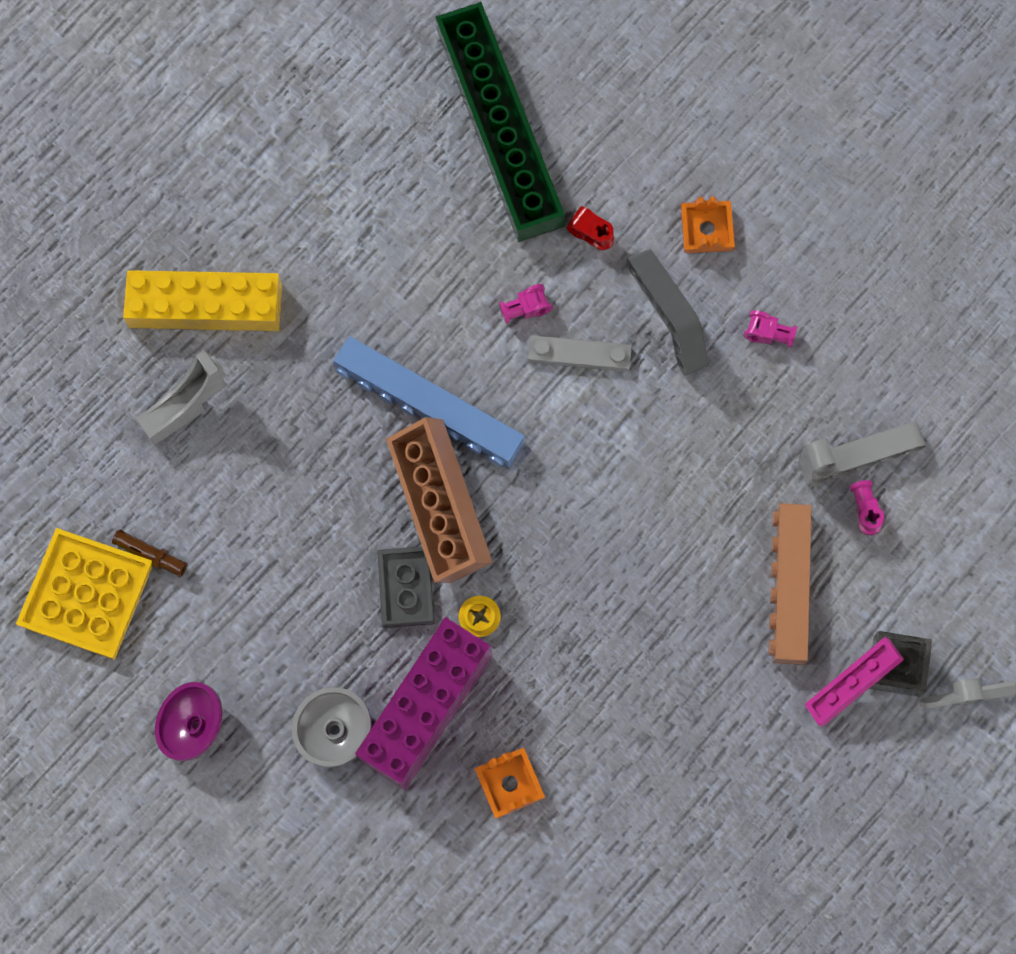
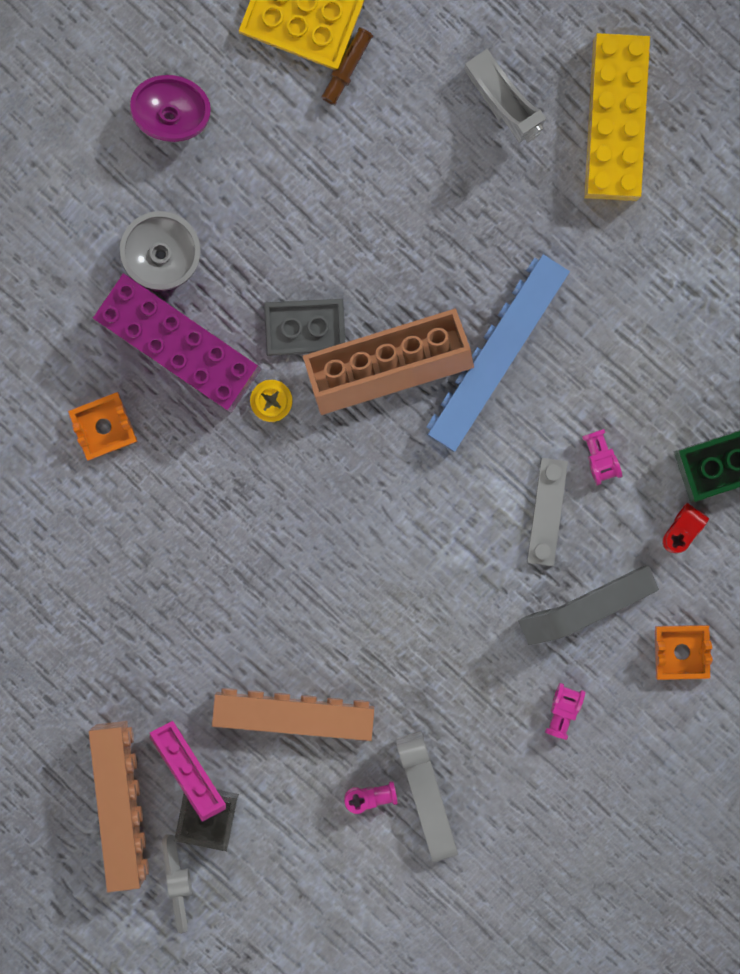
camera: 90 degrees right, 15 degrees up
none -> nougat brick [89,721,149,892]

